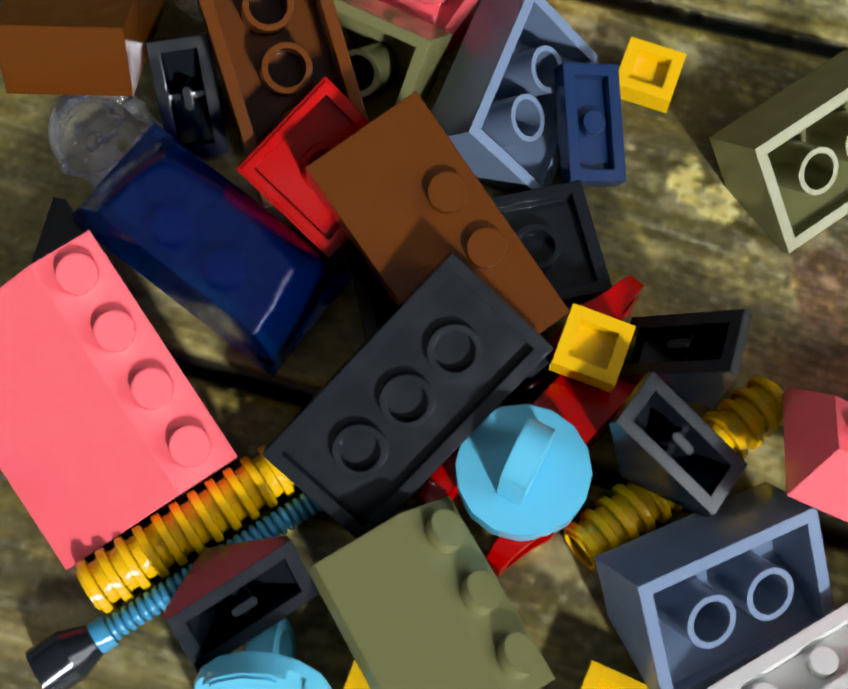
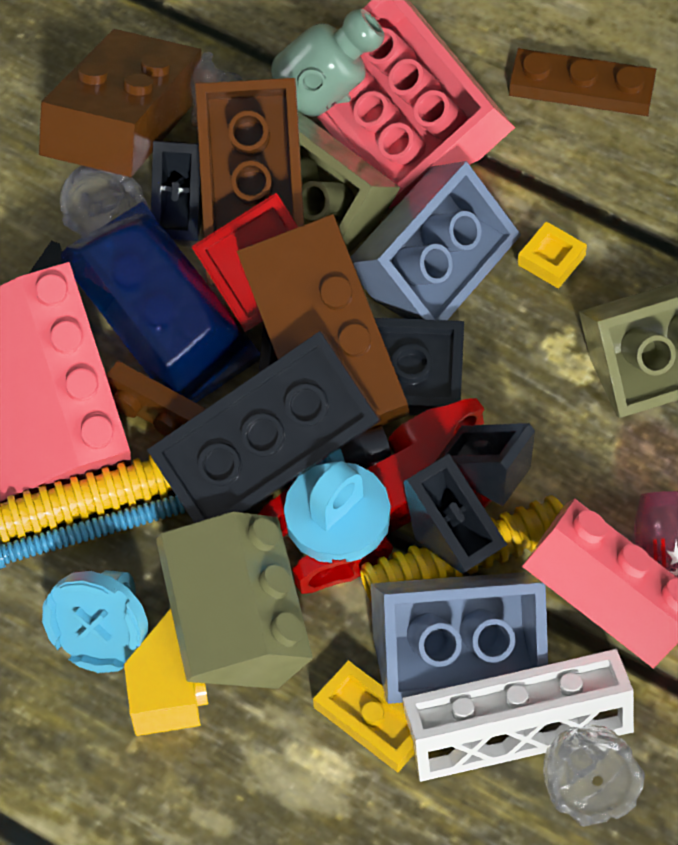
camera: 20 degrees right, 10 degrees down
black slope [162,535,319,673] -> none
yellow plate [548,303,636,393] -> none
dark blue plate [554,62,627,187] -> none
none -> reddish brown plate [106,361,206,437]

